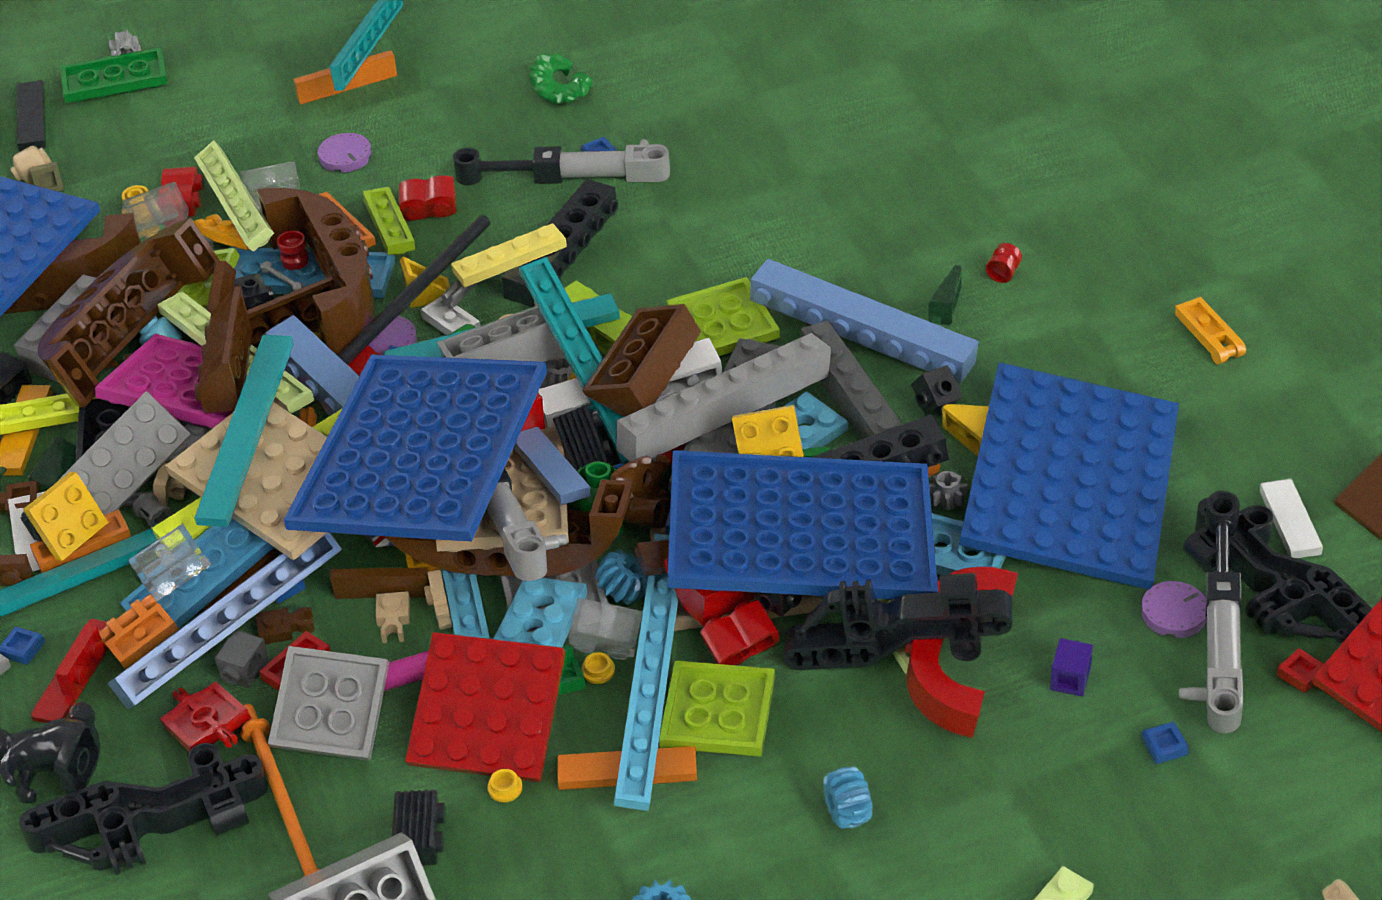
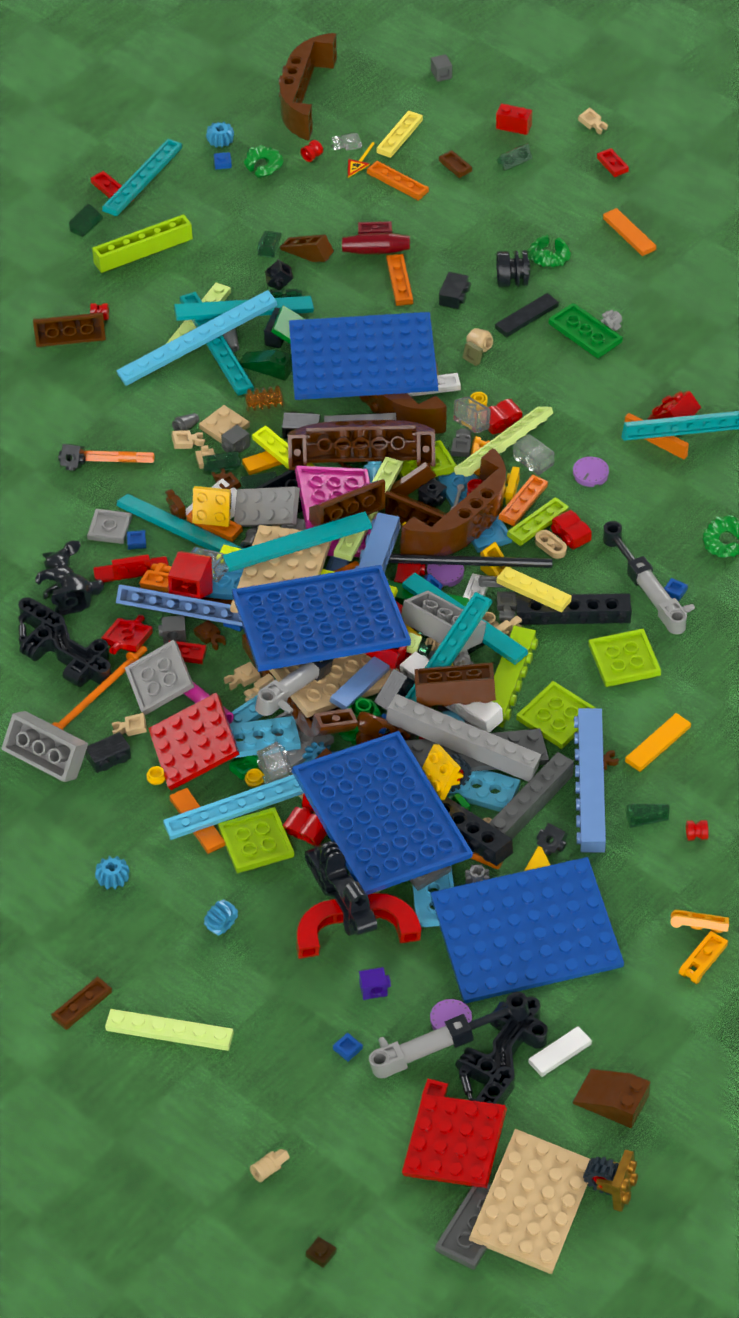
camera: 60 degrees right, 5 degrees up
none -> tan plate [112,713,147,736]
none -> red slope [168,551,213,599]
none -> dark grey plate [496,592,516,622]
none -> tan plate [535,530,567,559]
none -> lime plate [589,628,661,687]
none -> light orange tile [625,713,691,772]
none -> red slope [647,390,702,420]
none -> light orange plate [671,910,729,933]

